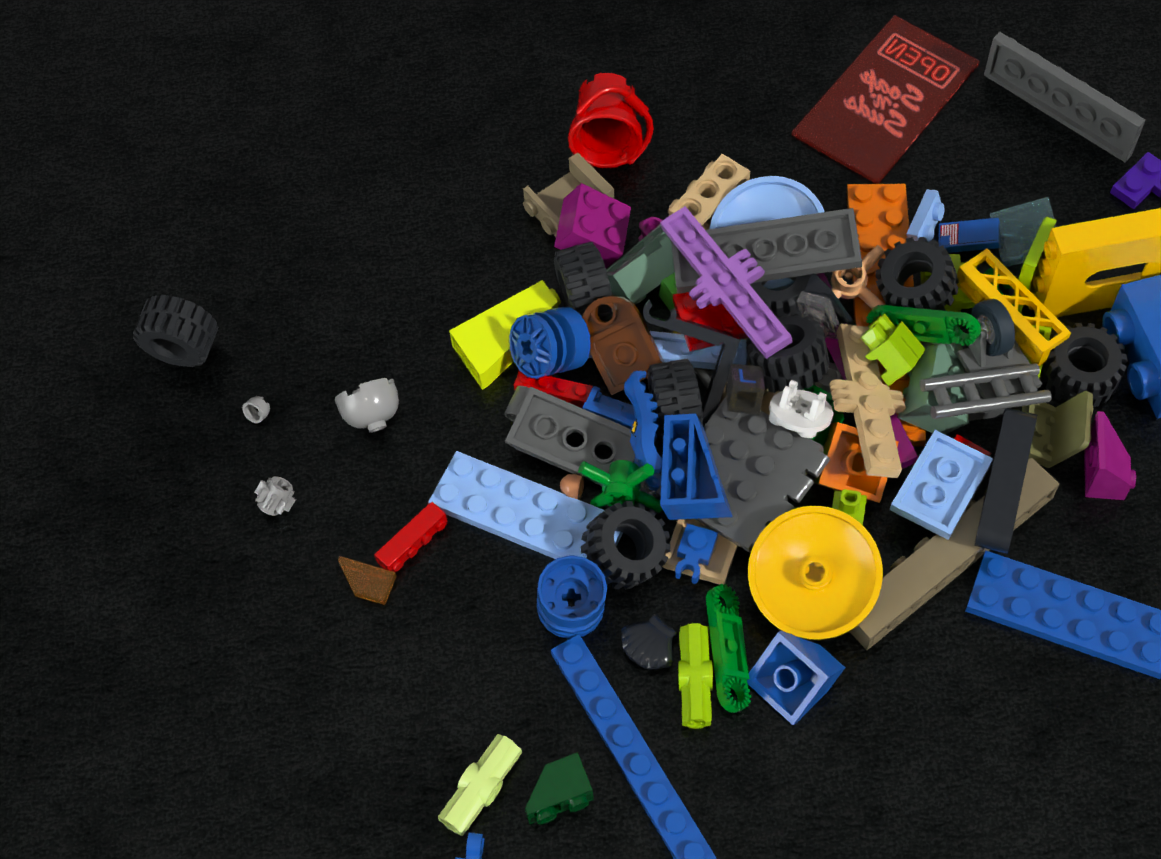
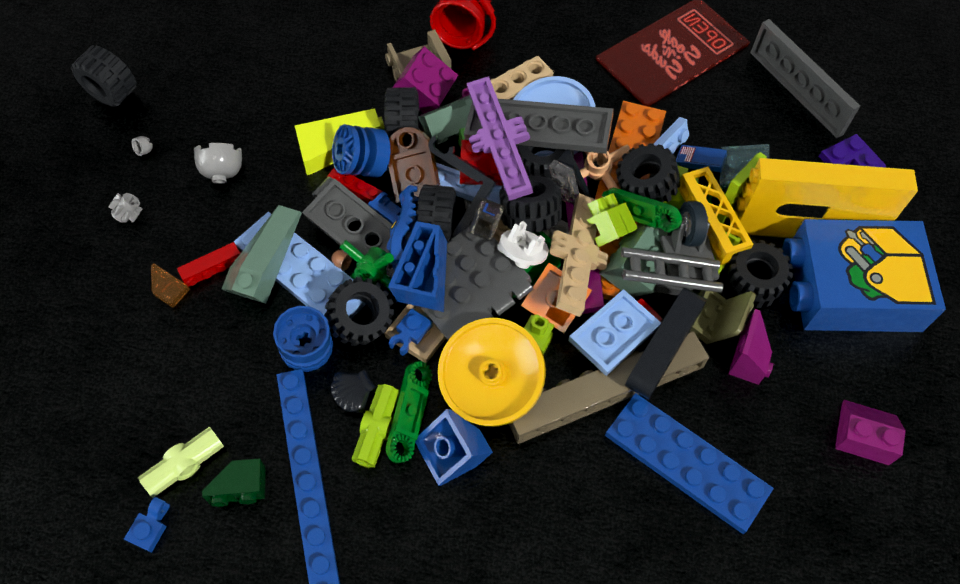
camera: 10 degrees right, 0 degrees up
none -> sand green wedge [221,205,302,304]

